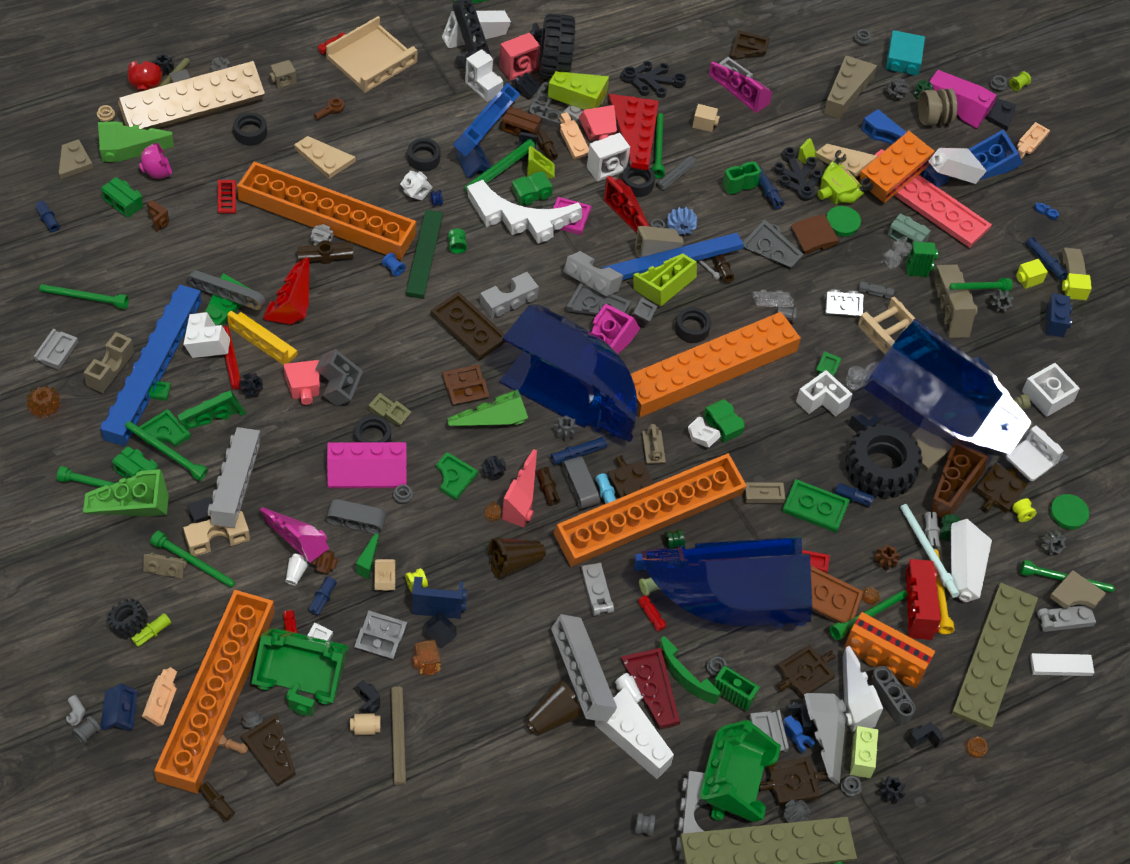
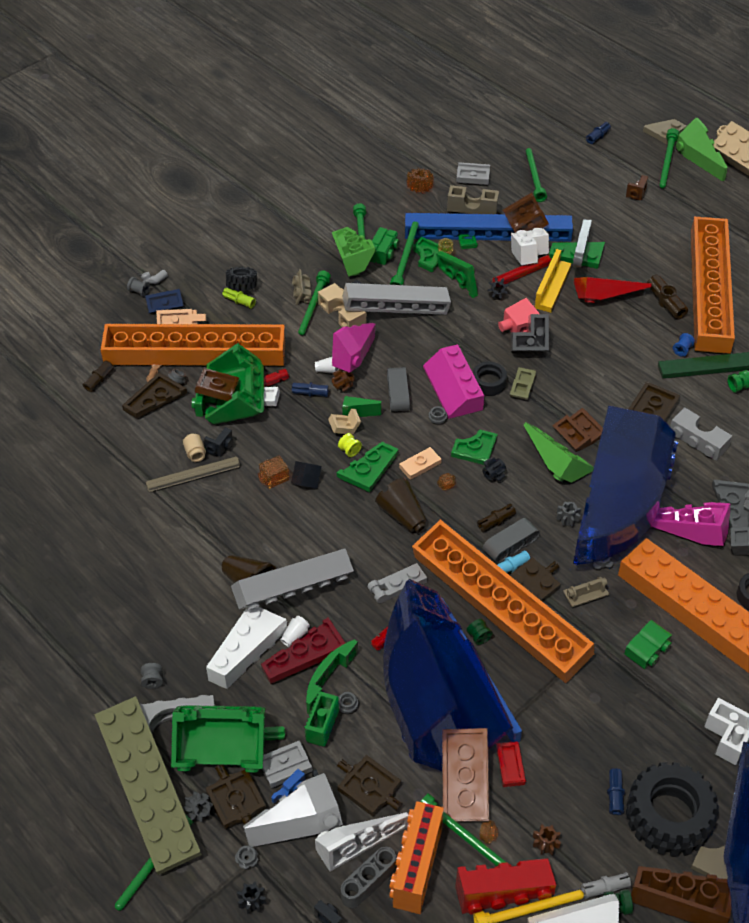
camera: 80 degrees right, 5 degrees down
green brick [101,177,143,218] -> none
dark pink cylinder [139,142,172,179] -> none
red slope [218,180,236,214] -> none
light grey gear [310,224,334,245] -> none
flat silver slope [354,610,408,660] -> none
dark blue panel [412,576,467,619] -> none
coral wedge [502,449,537,528] -> none
dark blue pin [550,436,607,466] -> none
white bracket [688,417,721,448] -> none
dark tan plate [744,482,785,503] -> none
green tile [782,479,850,533] -> none
black panel [848,414,881,433] -> none
yellowish green brick [850,726,878,778] -> none
light aqua bar [900,504,959,598] -> none
none -> reddish brown tile [195,368,239,401]
none -> green wing [336,442,399,492]
none -> light nougat plate [399,447,442,480]
none -> clear yellow bush [438,238,453,254]
none -> reddish brown slope [502,193,549,233]
none -> green piece [659,128,680,189]

